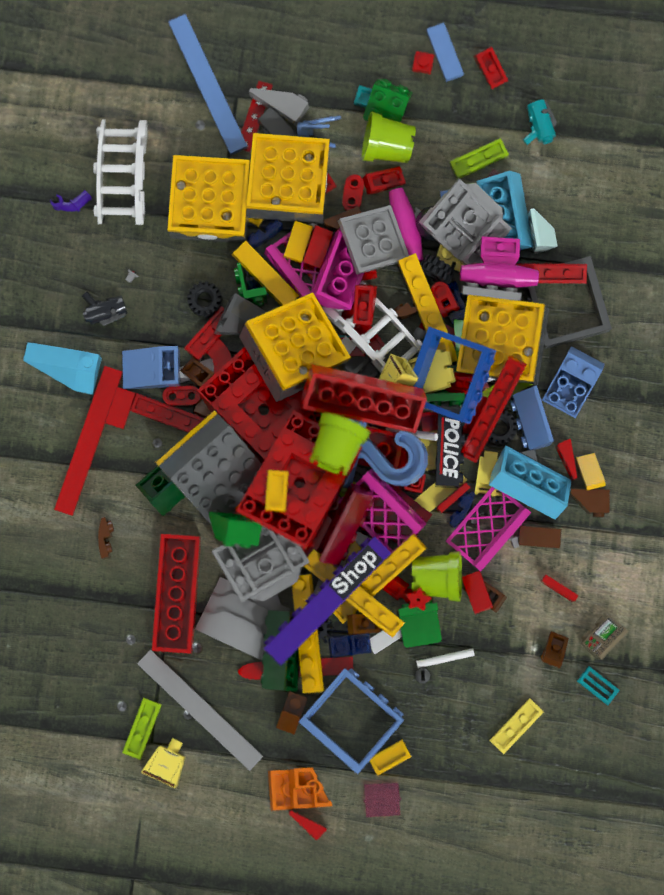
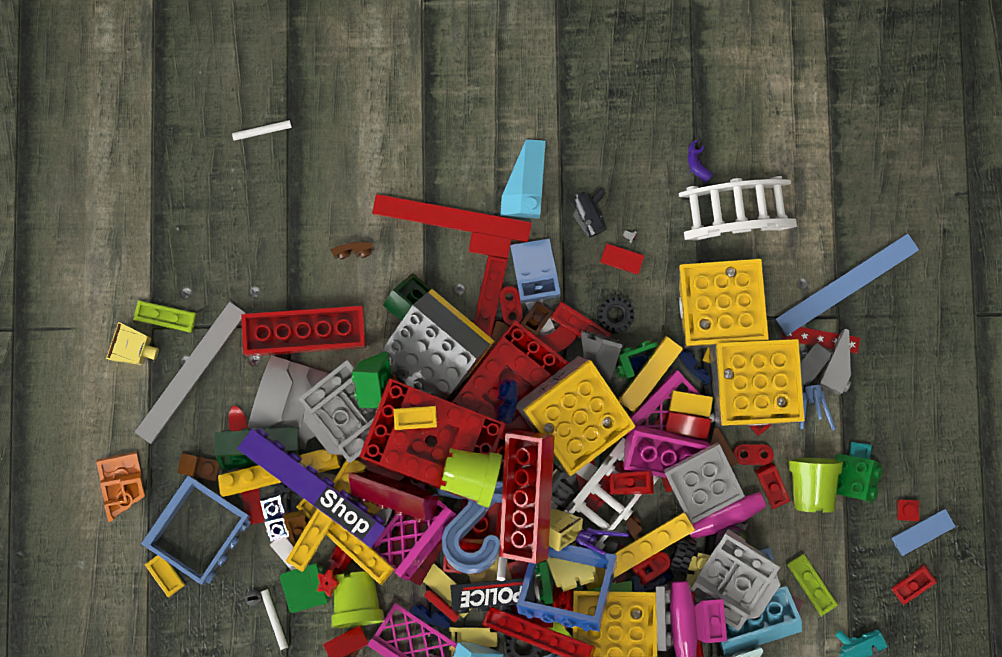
camera: 80 degrees right, 0 degrees up
red slope [289,810,327,840] -> none
clear pink piece [363,783,401,817] -> none
none -> clear blue slope [496,380,517,424]
none -> dark purple plant [576,528,629,555]
none -> red tile [600,243,644,275]

